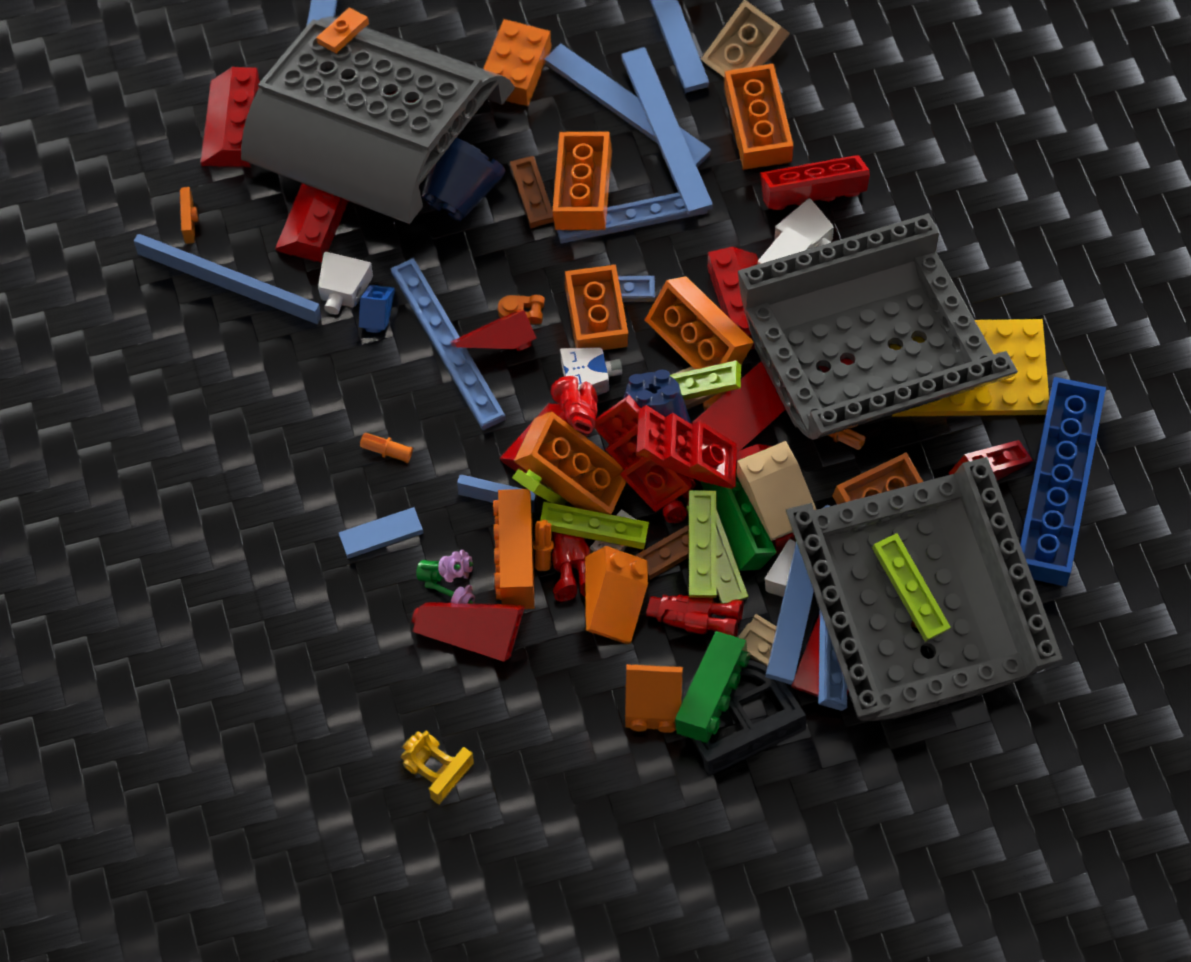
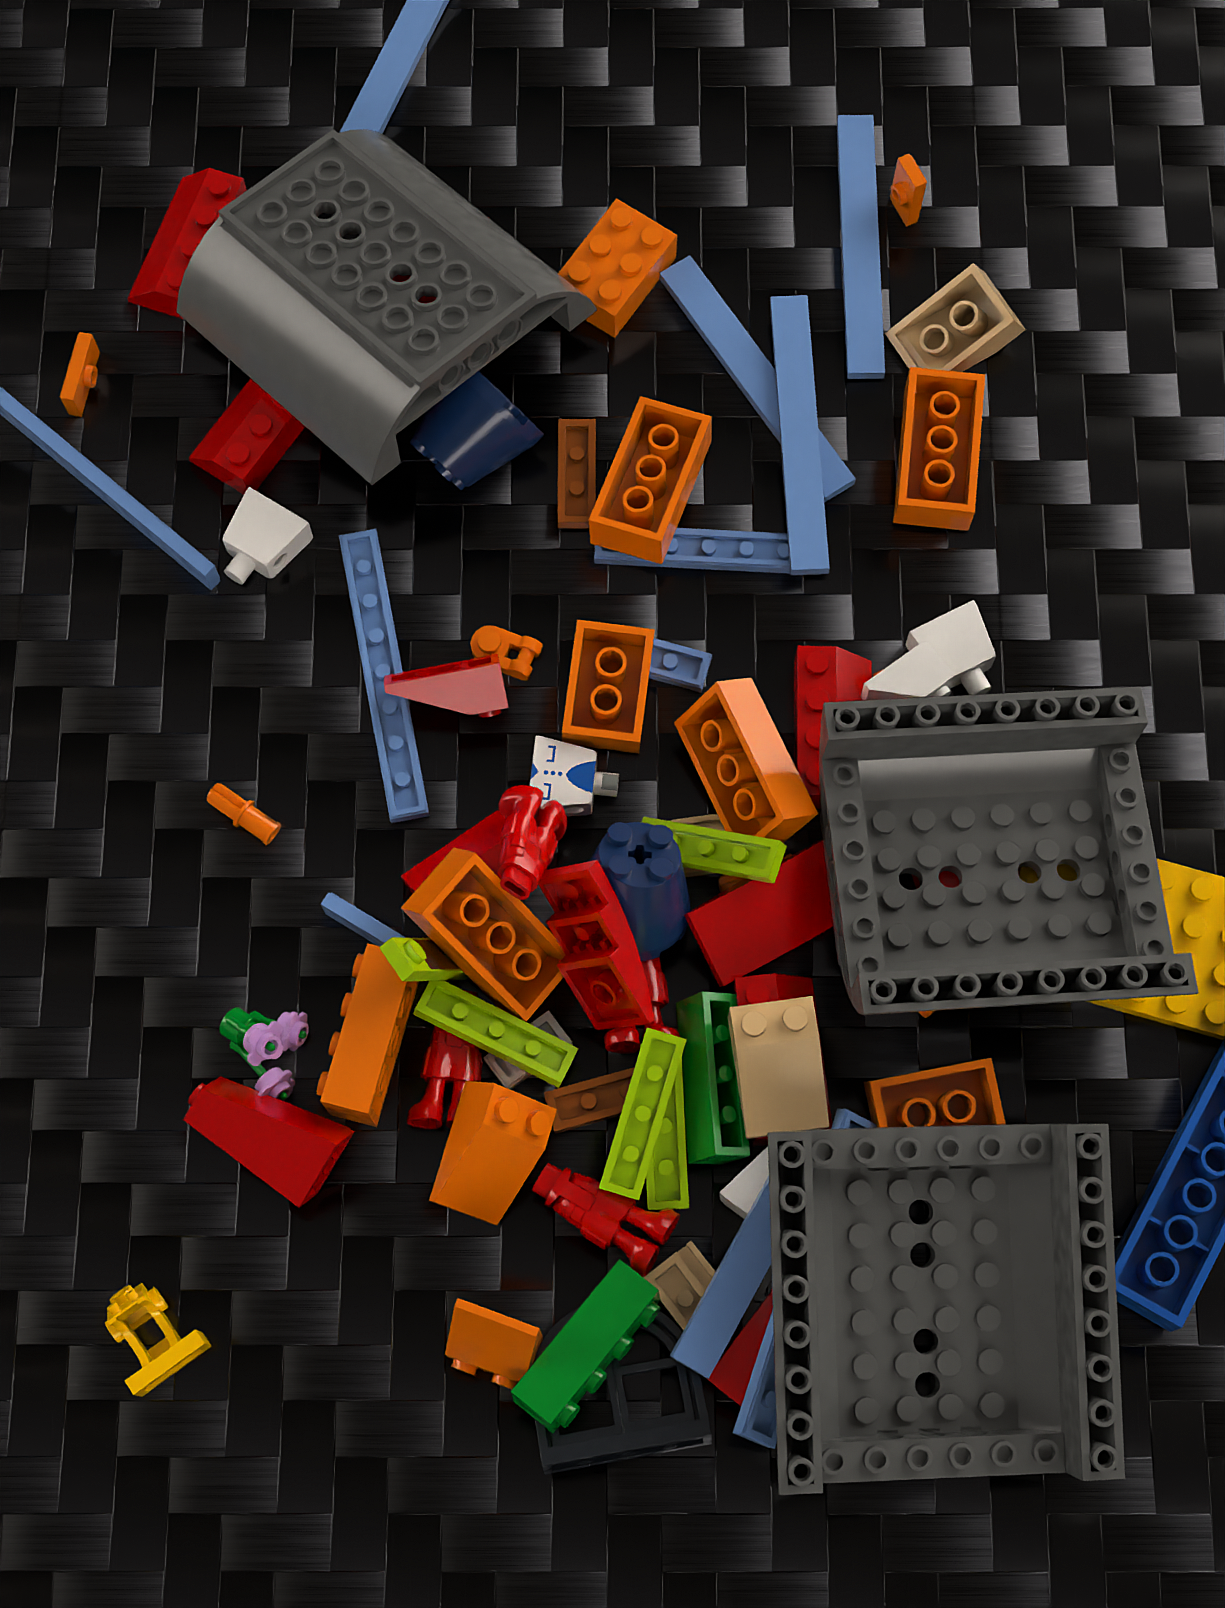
camera: 15 degrees right, 10 degrees up
orange plate [316,8,369,53] -> none
medium blue tile [339,507,423,559] -> none
blue slope [359,285,395,333] -> none
orange axle [532,519,554,571] -> none
red slope [637,405,737,489] -> none
red slope [760,155,870,210] -> none
lime plate [872,533,951,642] -> none
red slope [949,440,1033,481] -> none

